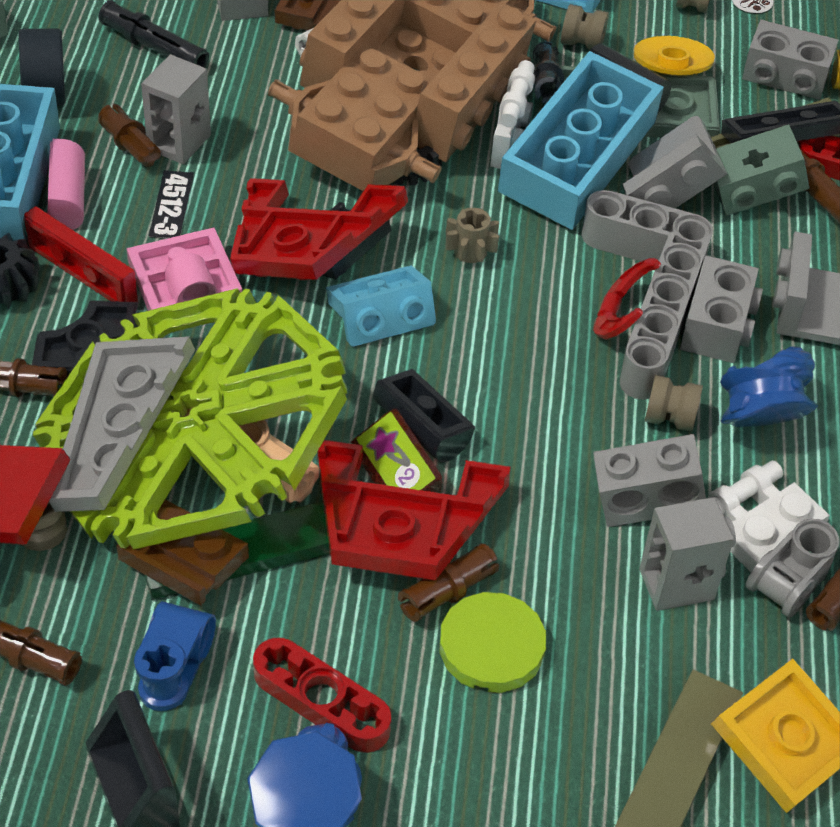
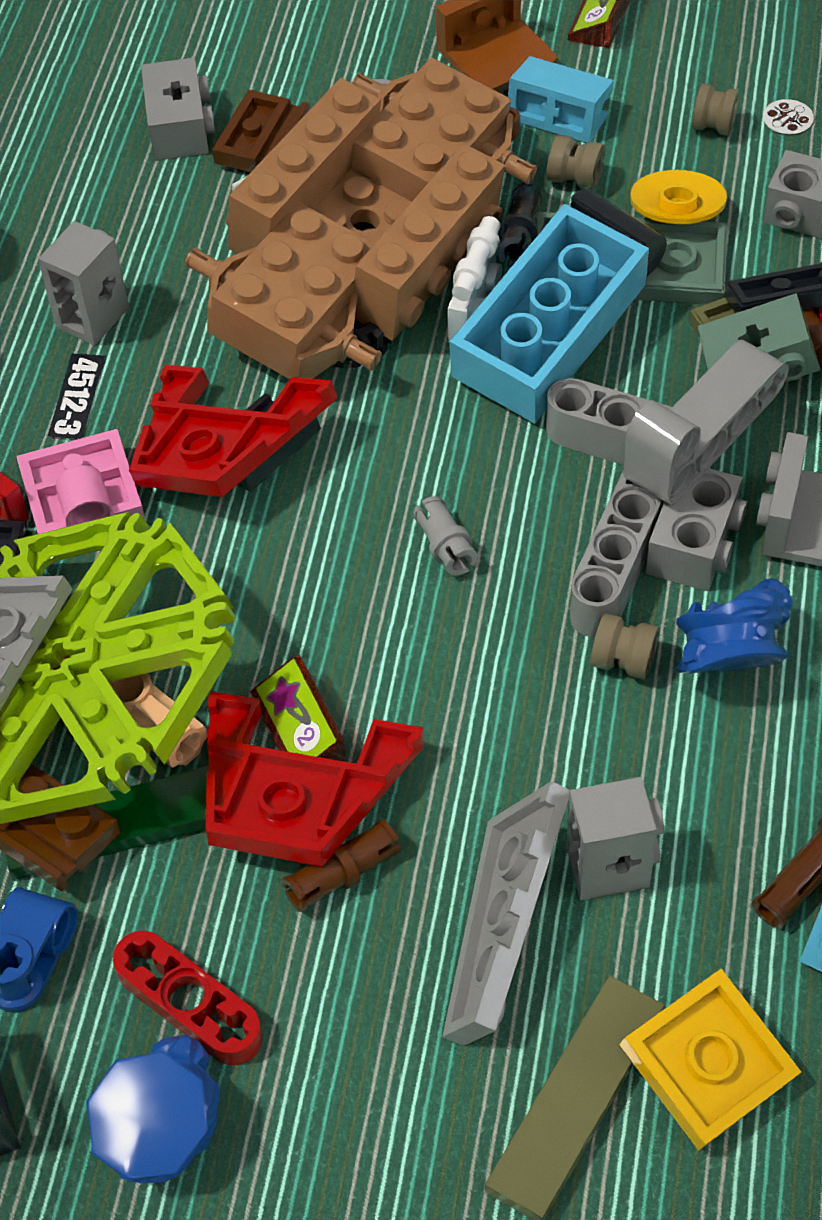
camera: 10 degrees right, 5 degrees up
black pin [98,0,209,68] -> none
reddish brown axle [98,104,161,167] -> none
medium azure bracket [326,265,436,346] -> none
black brick [373,369,476,462] -> none
lime tile [439,592,546,693] -> none
dark tan gear [445,208,499,263] -> none
red piece [593,258,661,339] -> none
light grey brick [593,434,706,527] -> none
light grey bracket [623,116,727,208] -> none
white plate [708,460,830,572] -> none
light grey piece [745,518,839,618] -> none
none -> light grey pin [413,496,478,576]
none -> light grey wing [442,781,569,1046]
none -> light grey beam [623,339,789,505]

